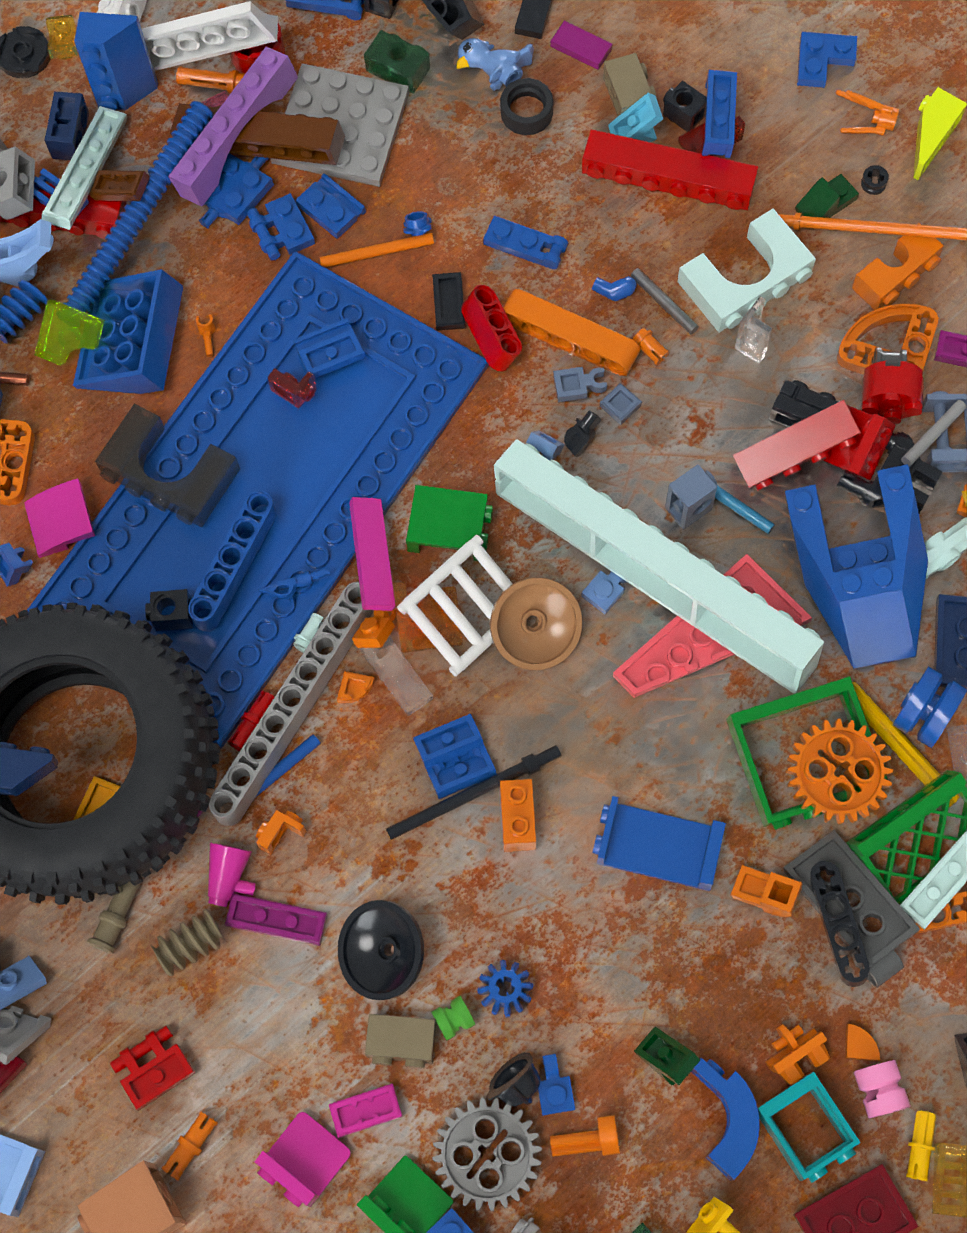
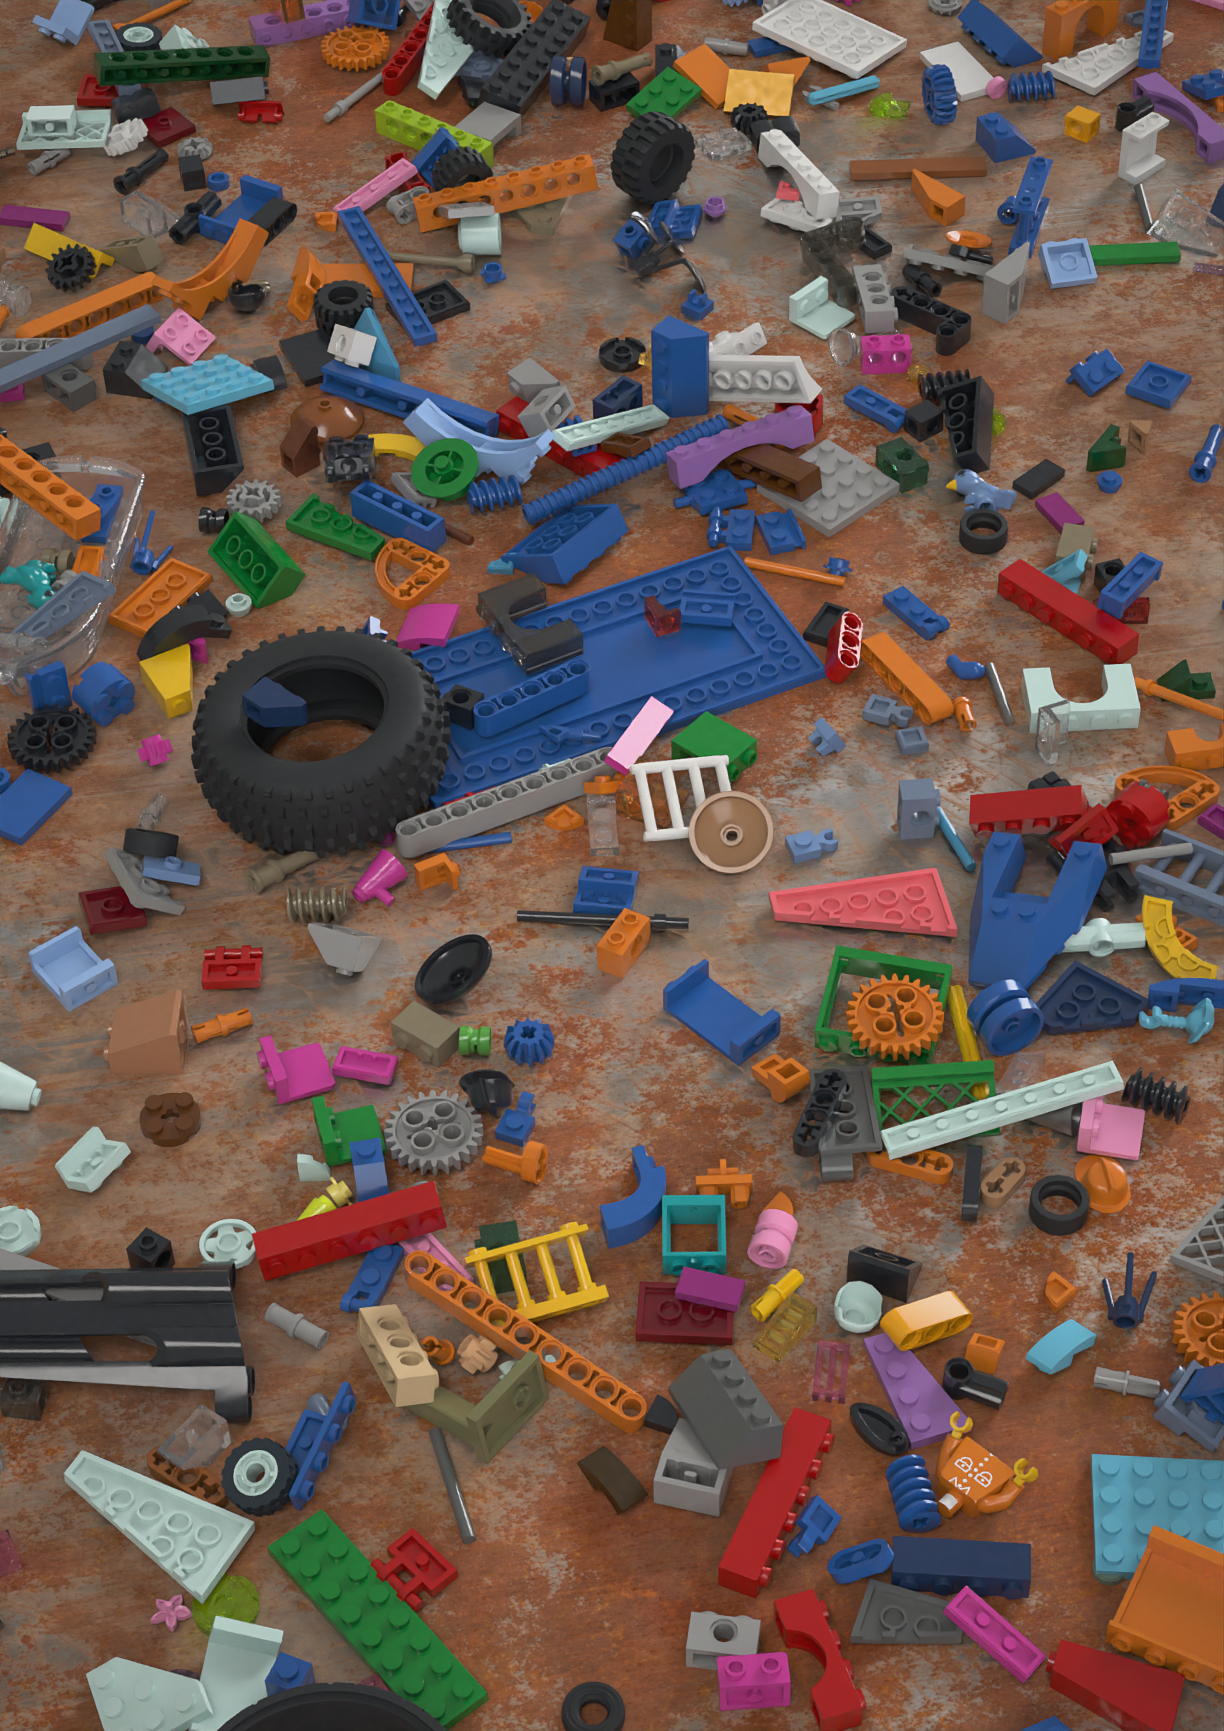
camera: 30 degrees right, 25 degrees down
clear neon green tile [34,299,105,366] -> none
orange hand [196,314,215,357] -> none
magenta tile [225,894,328,946] -> none
light aqua piece [494,439,824,694] -> none
black piece [564,410,602,457] -> none
dark green slope [634,1027,700,1085] -> none
none -> light grey slope [307,923,382,976]
none -> dark azure tile [487,553,516,575]
none -> magenta tile [675,1267,745,1312]

